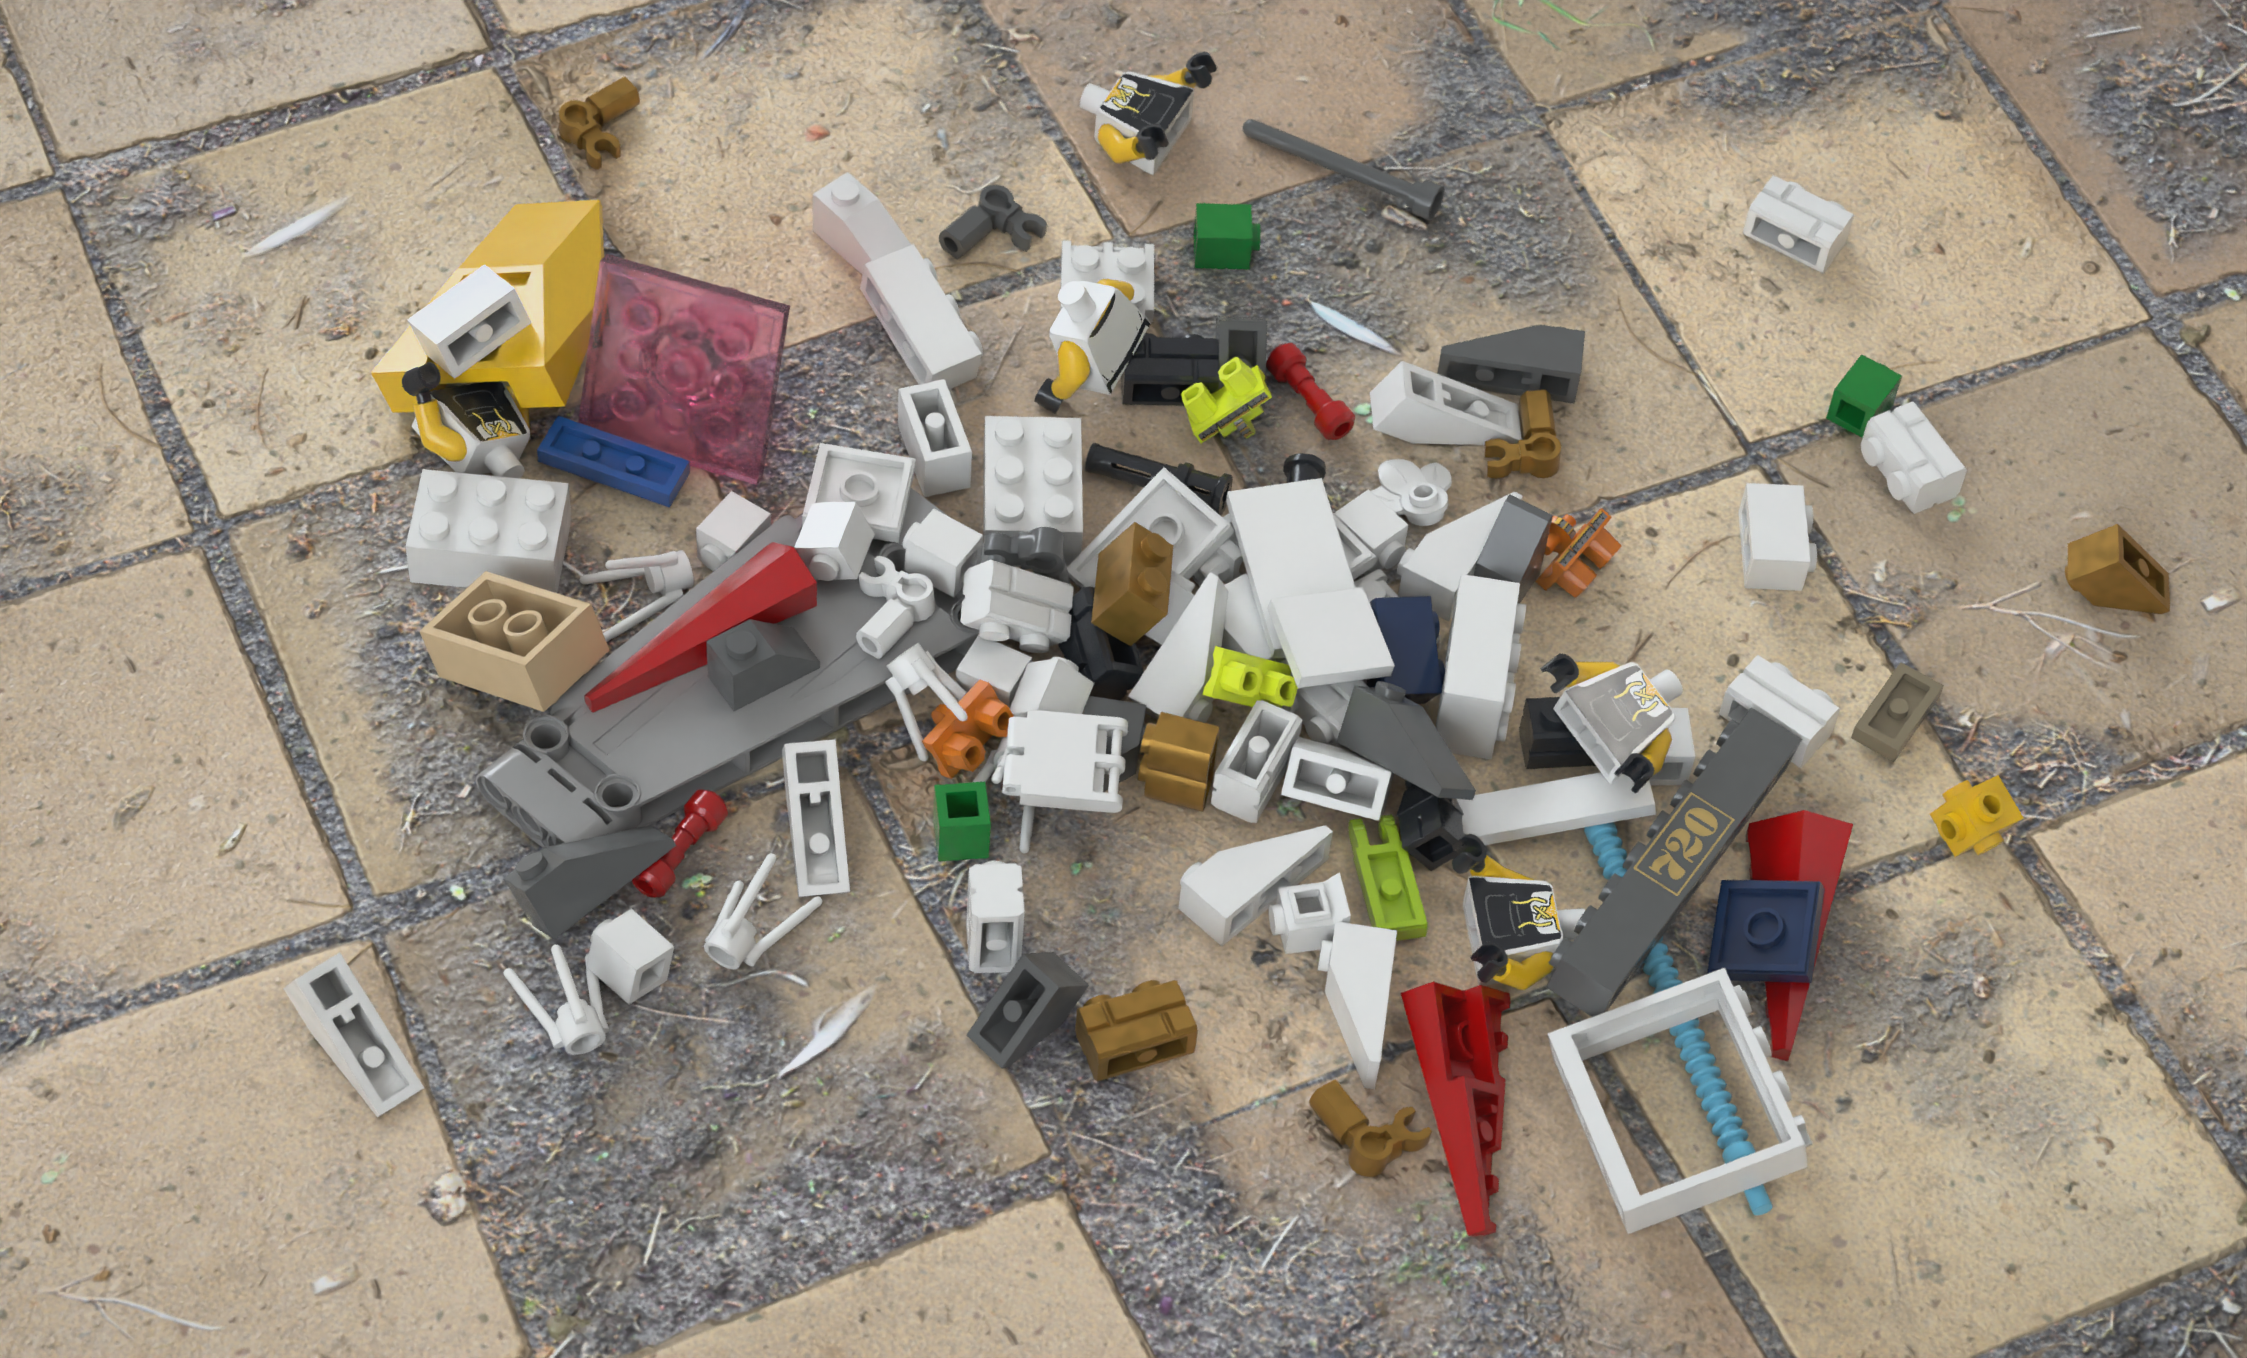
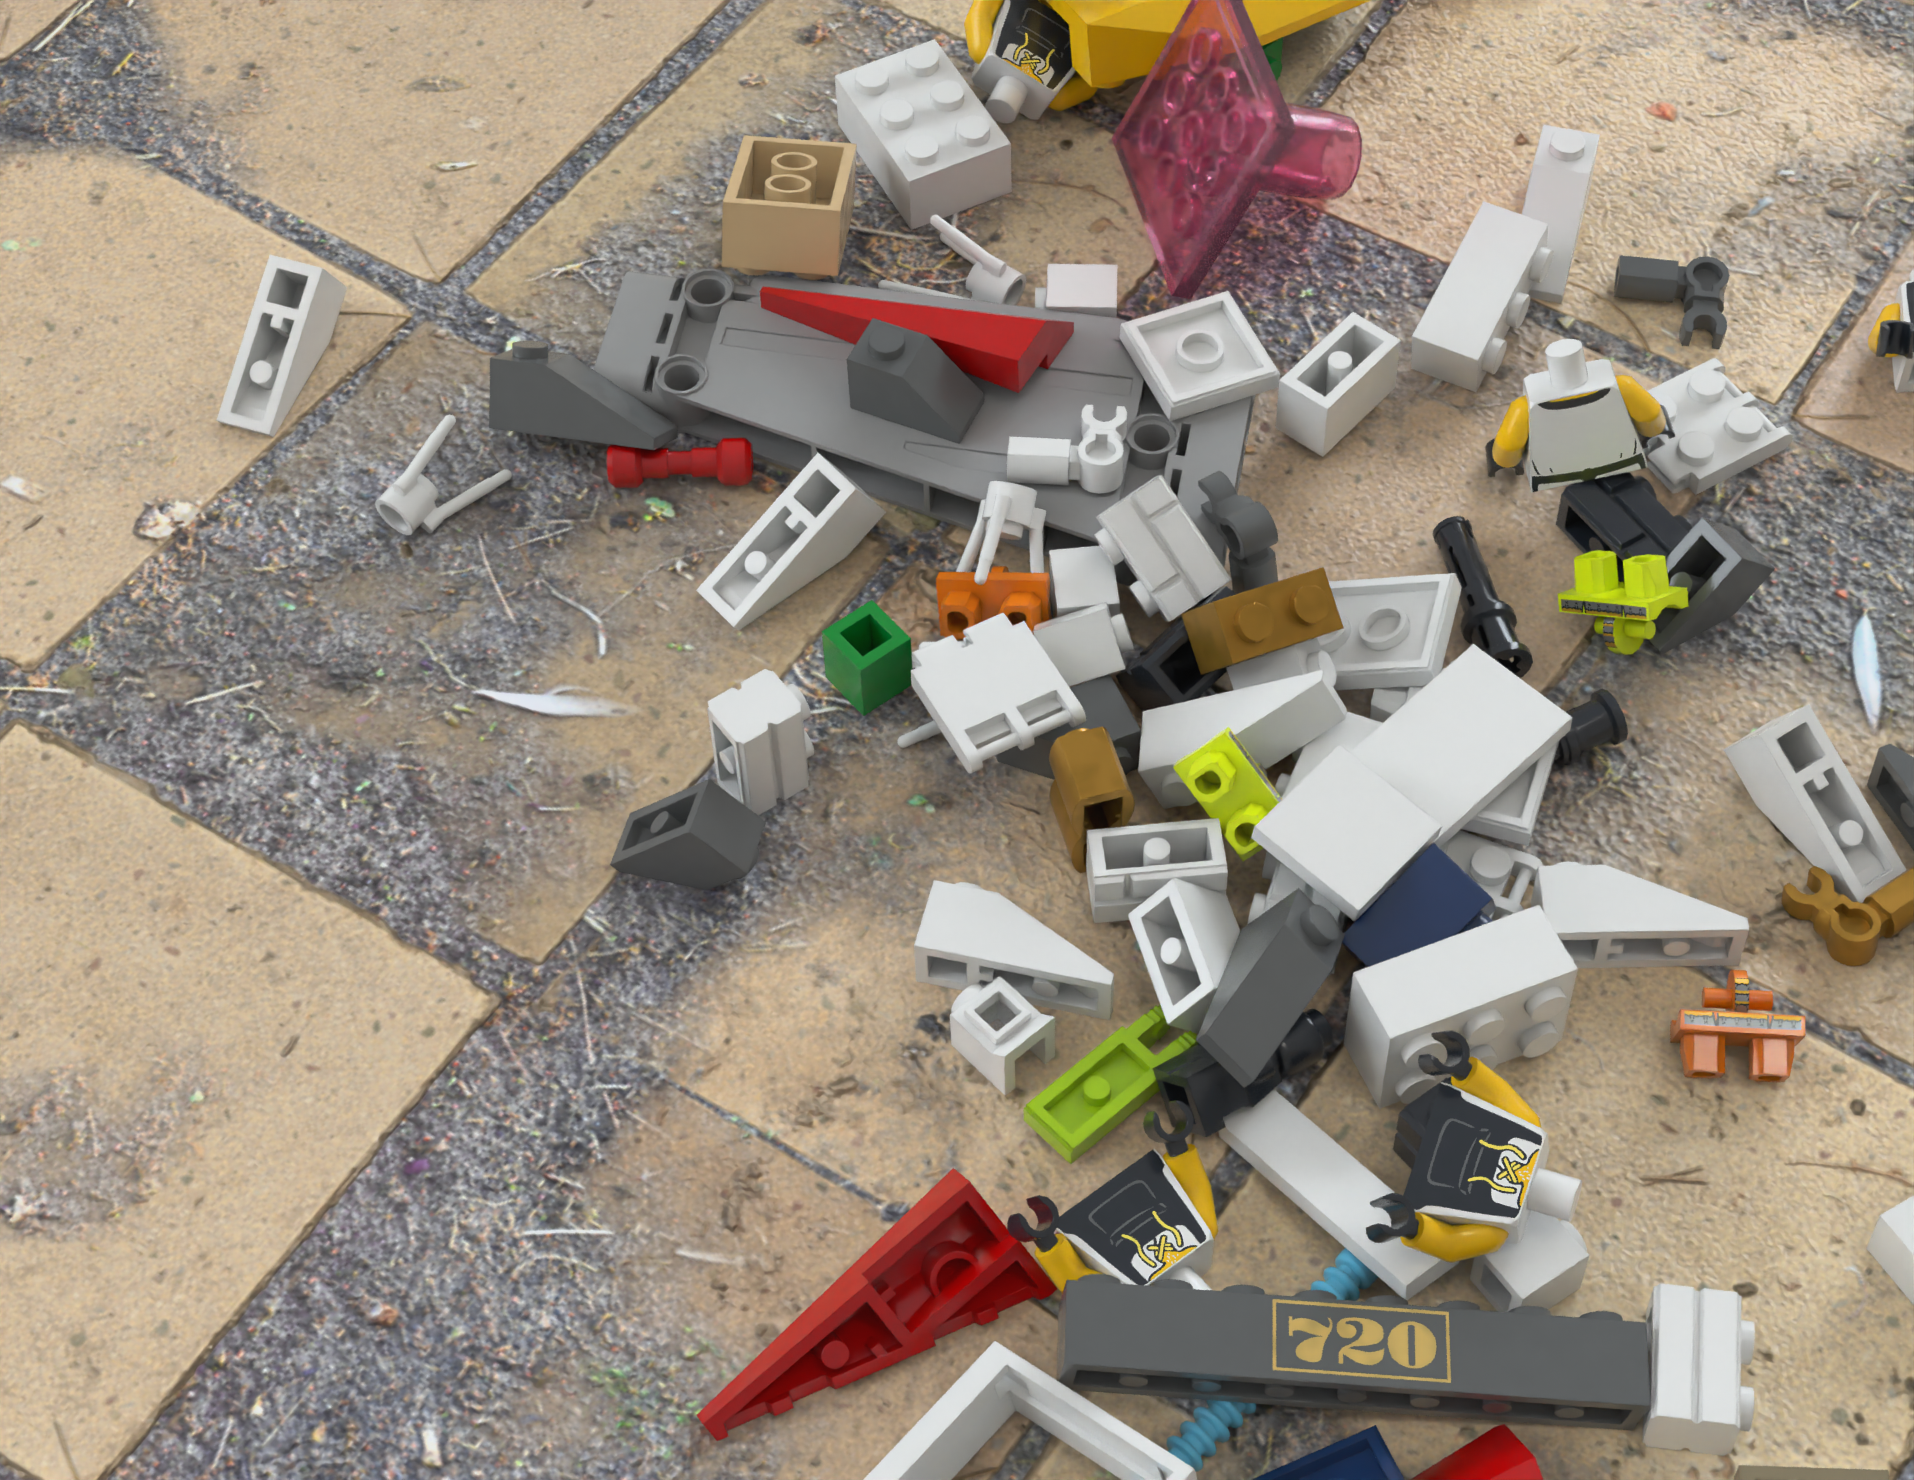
camera: 65 degrees right, 0 degrees up
blue plate [537,416,690,508] -> none
white brick [586,909,674,1004] -> none
white plant [704,853,823,970] -> none
white brick [794,502,874,581] -> none
white brick [903,509,983,598] -> none
white brick [983,416,1083,567] -> none
pearl gold brick [1075,980,1198,1082] -> none
green brick [1193,203,1261,270] -> none
red piece [1266,343,1355,440] -> none
pearl gold bar [1309,1079,1432,1177] -> none
white slope [1318,921,1397,1090] -> none
white brick [1333,489,1408,576] -> none
white plate [1371,459,1452,526] -> none
slope [1474,494,1553,603] -> none

